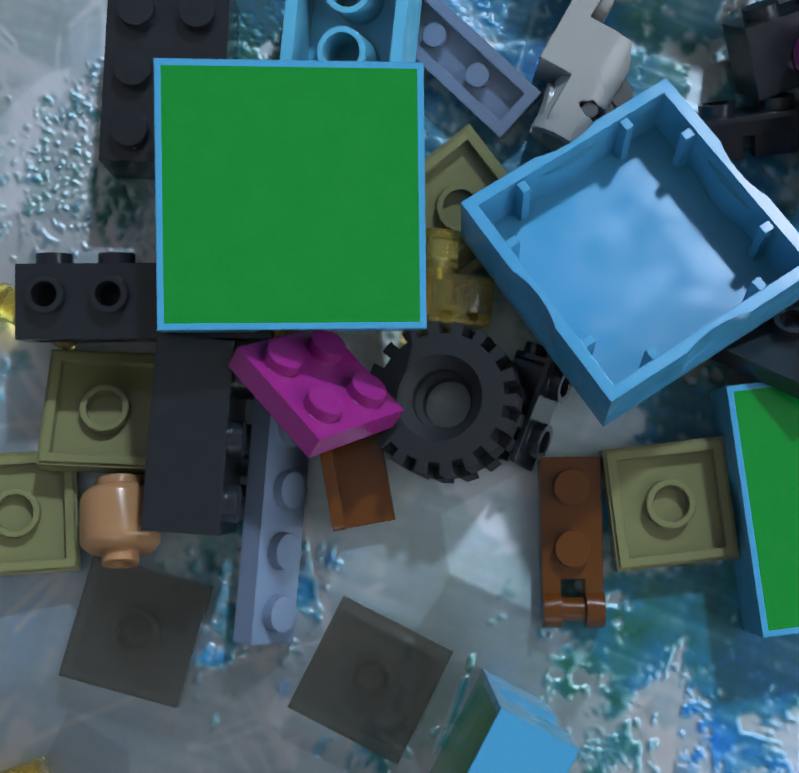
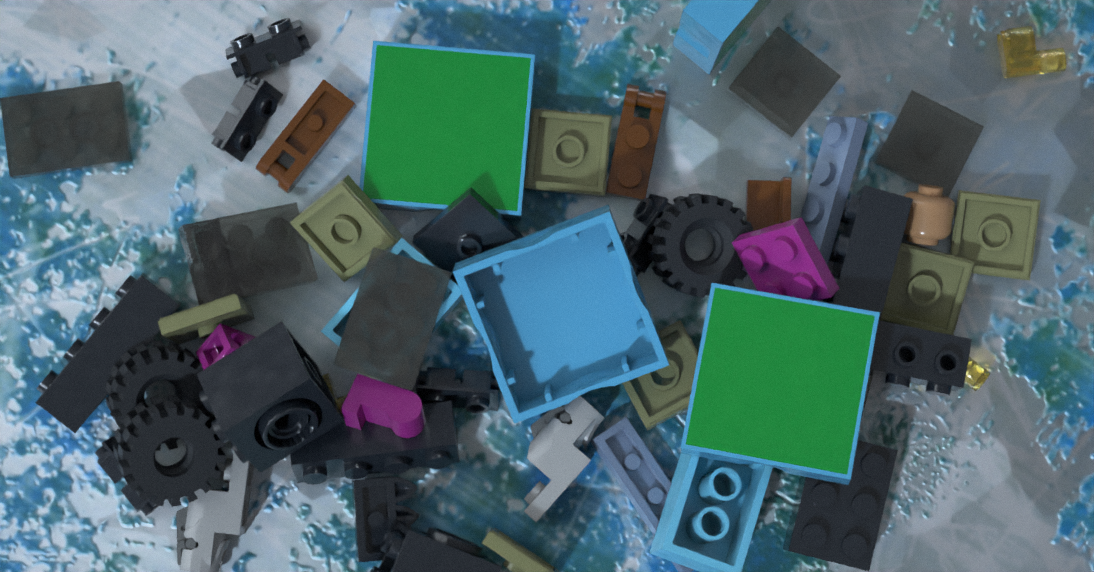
camera: 170 degrees left, 0 degrees up
clear yellow piece [426,228,495,328] -> none

